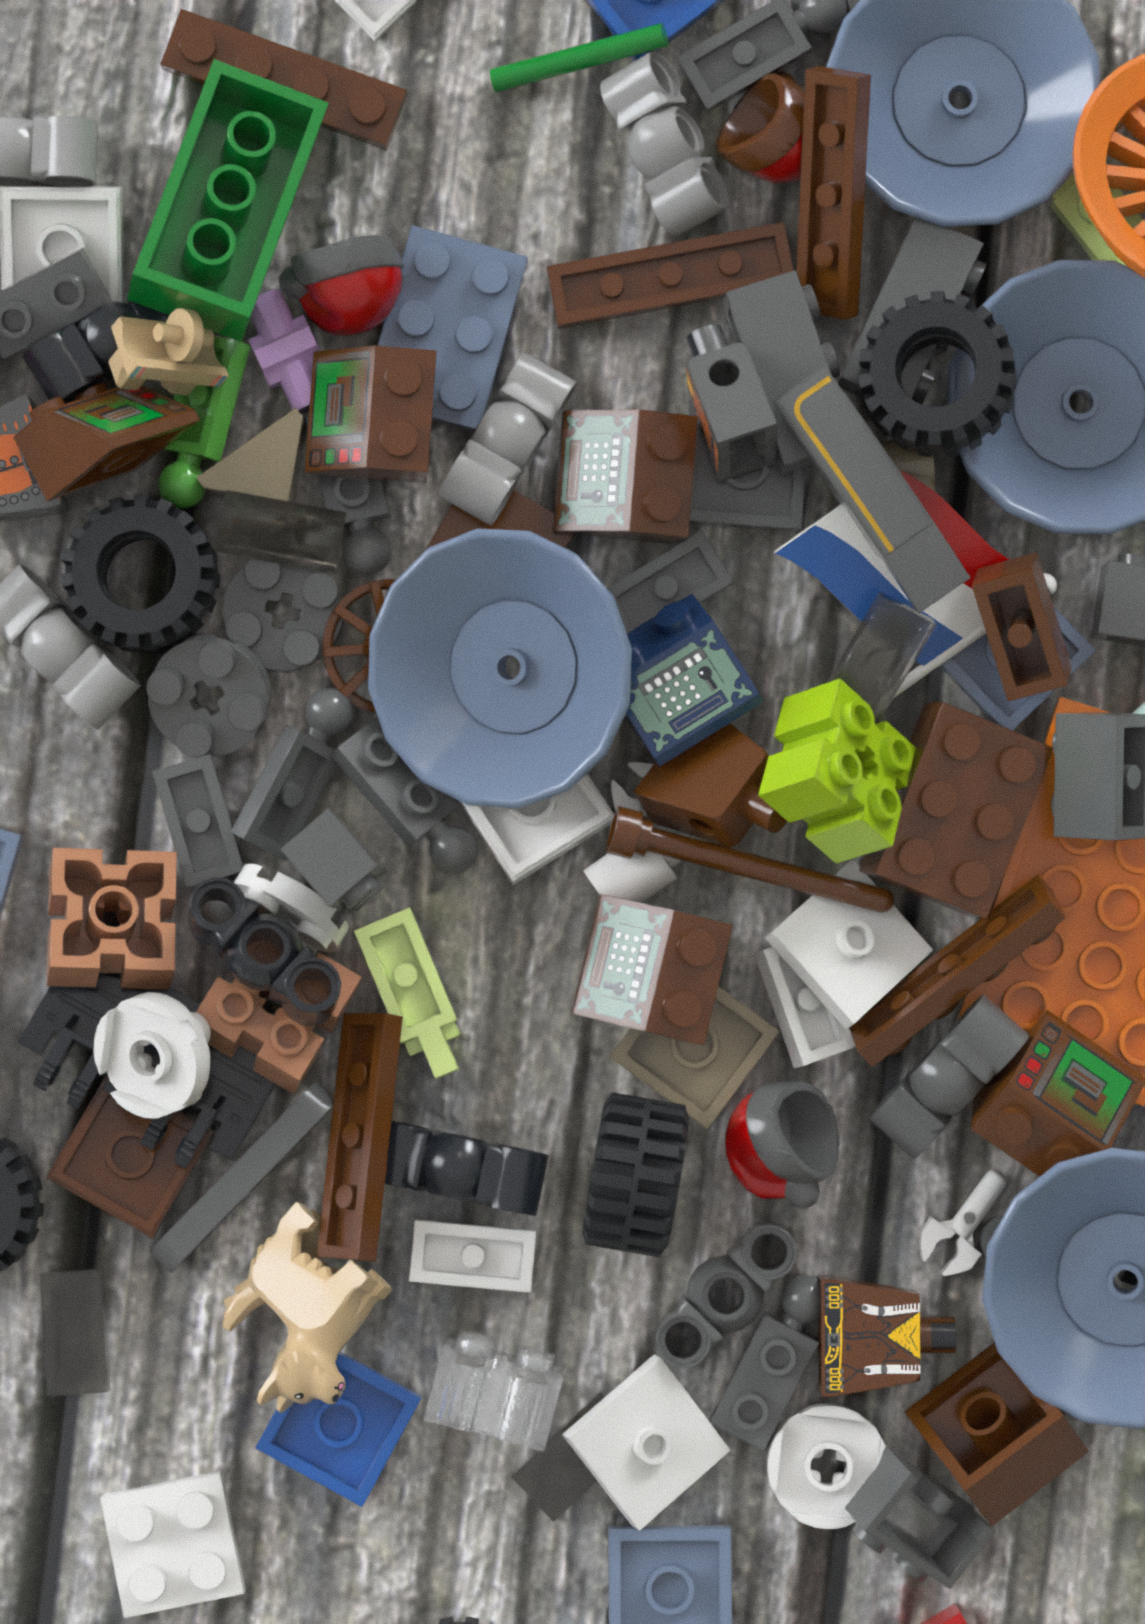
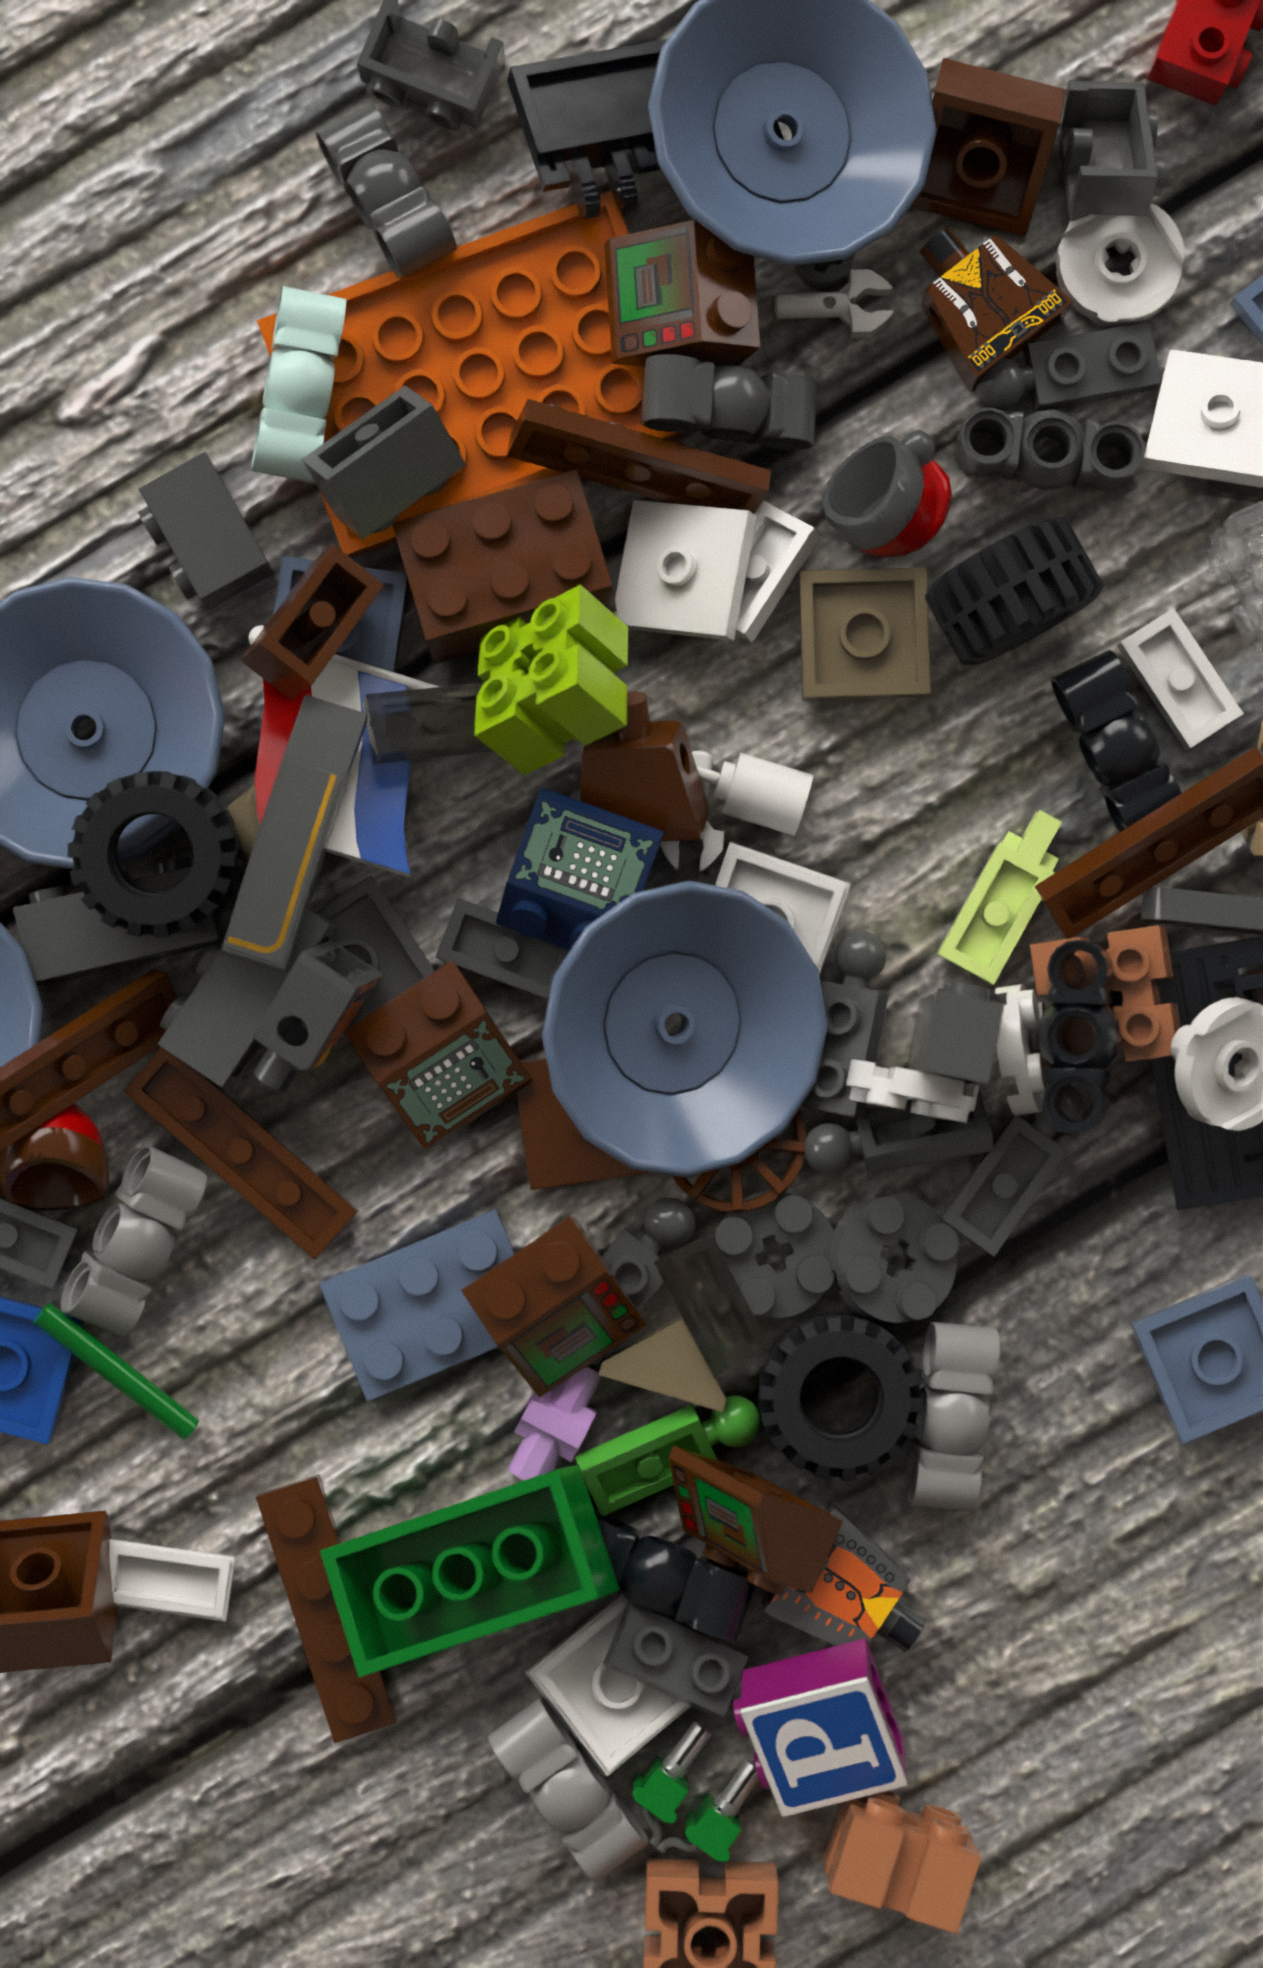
camera: 130 degrees left, 0 degrees up
nougat brick [46,848,177,990] -> none
tan hips [108,308,229,396] -> none
piece [279,235,404,336] -> none
light grey piece [438,352,577,526] -> none
reddish brown slope [571,894,733,1046] -> none
reddish brown piece [605,806,894,913] -> none
none -> white plate [846,1059,979,1123]

